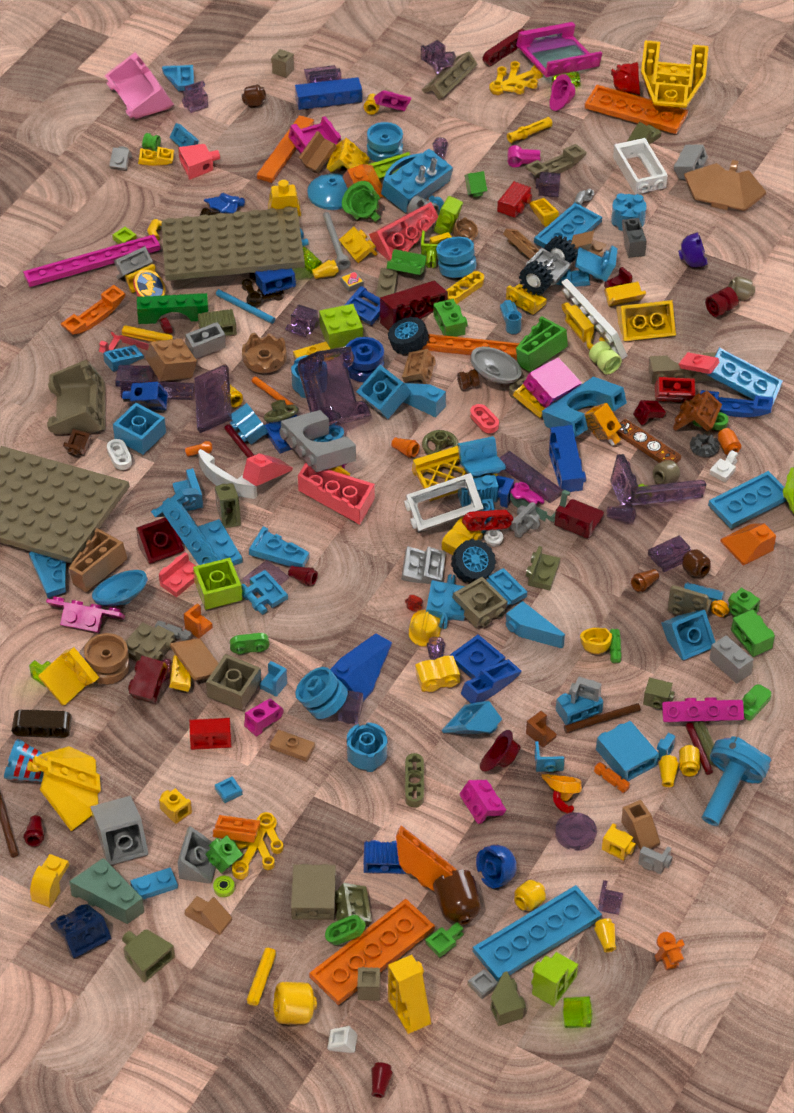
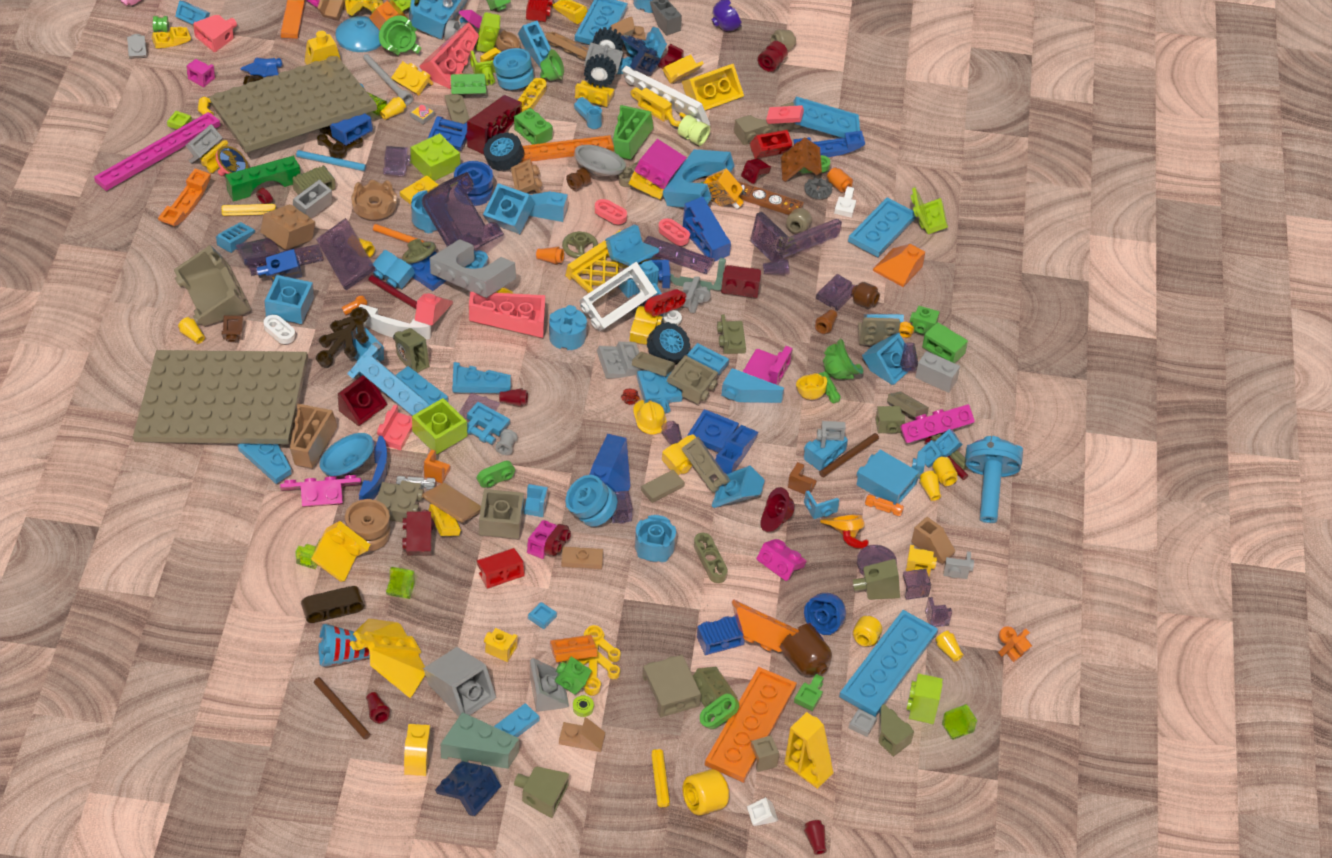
camera: 25 degrees left, 0 degrees up
coral piece [99,332,149,353] -> none
dark pink plate [511,482,544,504] -> none
bright green piece [742,684,772,721] -> none
none -> yellow cone [178,317,205,344]
none -> dark pink brick [186,59,215,87]
none -> dark brown plant [316,307,369,367]
none -> blue slope [359,436,387,500]
none -> clear neon green panel [386,567,415,599]
none -> dark pink slope [459,10,482,28]
none -> light grey bush [495,429,518,455]
none -> dark azure slope [518,21,551,68]
none -> bright green piece [540,49,564,81]
none -> dark red plate [544,524,571,556]
none -> dark azure brick [549,305,587,350]
none -> dark blue bracket [620,35,661,76]
none -> dark tan tile [632,352,675,377]
none -> dark tan tile [641,470,685,503]
none -> coral plate [658,218,690,246]
none -> dark tan plate [681,436,730,493]
none -> dark pink bracket [743,346,793,385]
none -> bright green helmet [822,338,864,379]
none -> olive torso [852,559,900,600]
none -> dark tan plate [887,391,929,418]
none -> clear purple cone [900,342,918,372]
none -> panel [903,569,932,600]
none -> dark azure slope [920,429,963,468]

